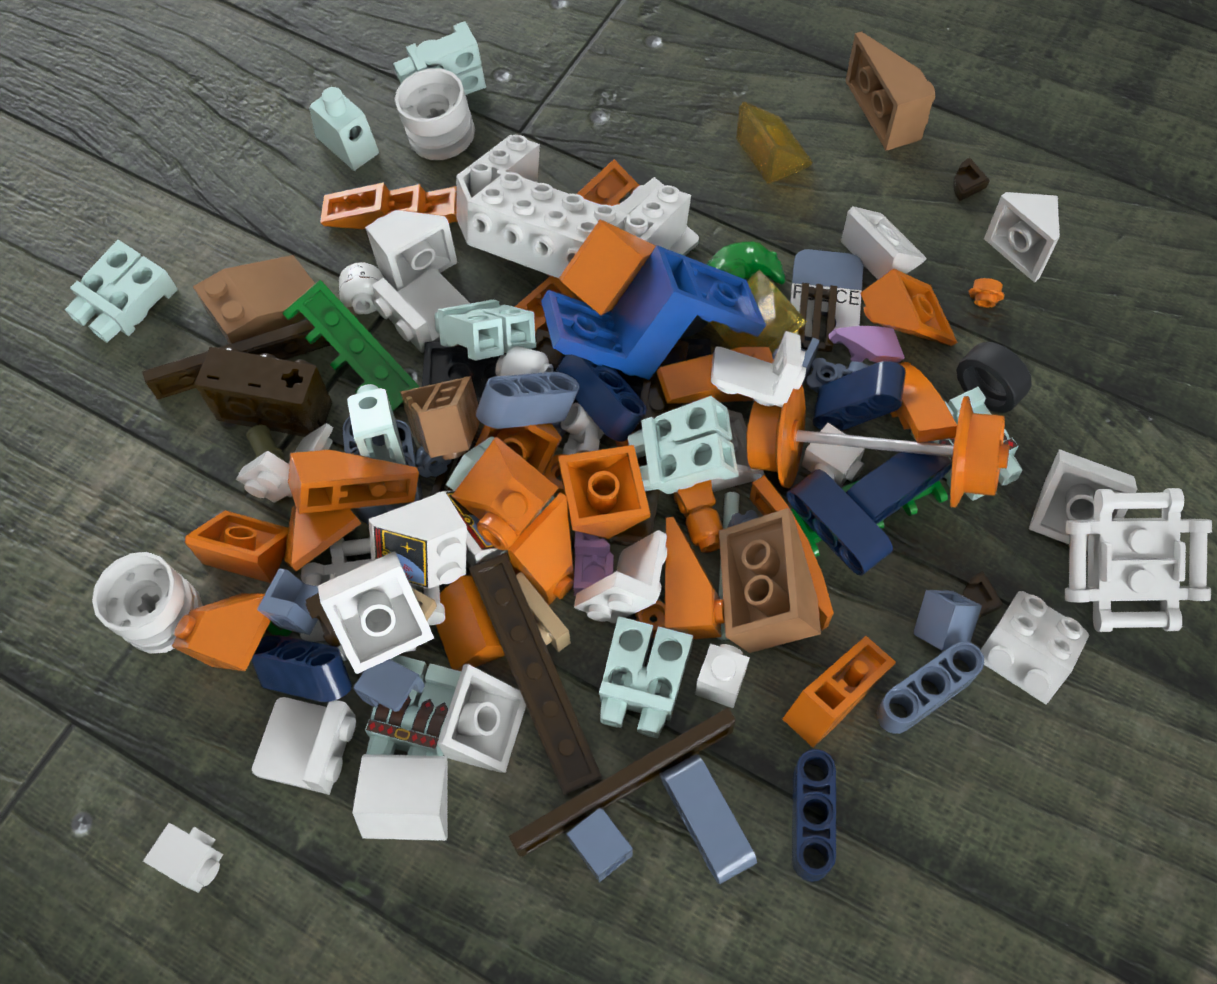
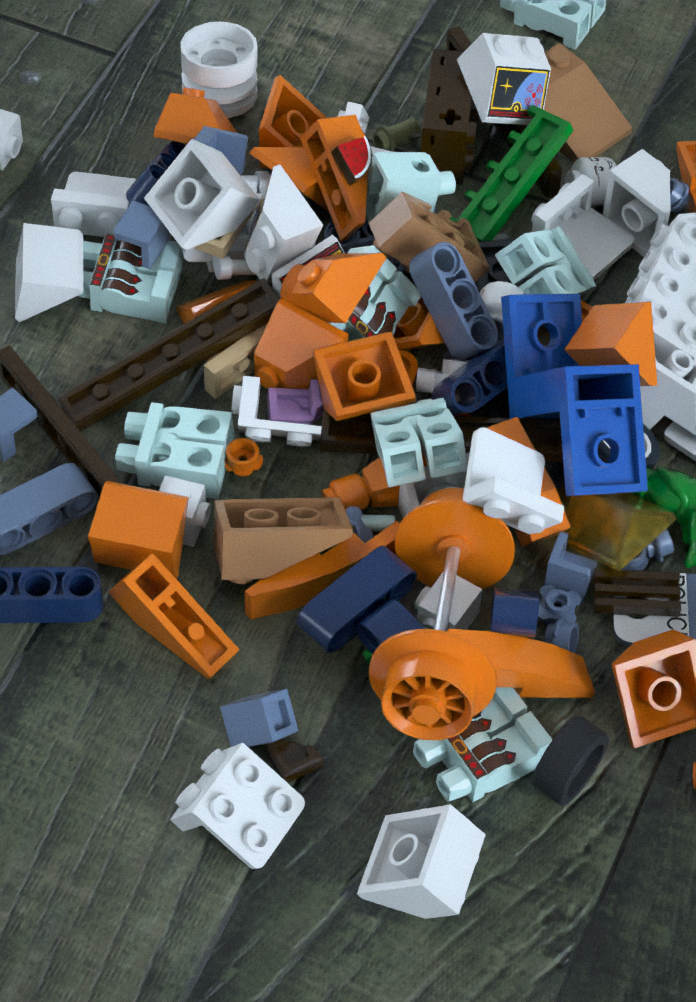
camera: 80 degrees right, 10 degrees down
white slope [437,664,526,773] -> none
orange slope [665,517,725,639] -> none
lavender slope [828,326,905,363] -> none
sand blue beam [876,642,985,734] -> none
white brick [1065,488,1212,632] -> none
none -> orange slope [88,481,189,579]
none -> tile [331,136,372,185]
none -> white slope [457,33,551,125]

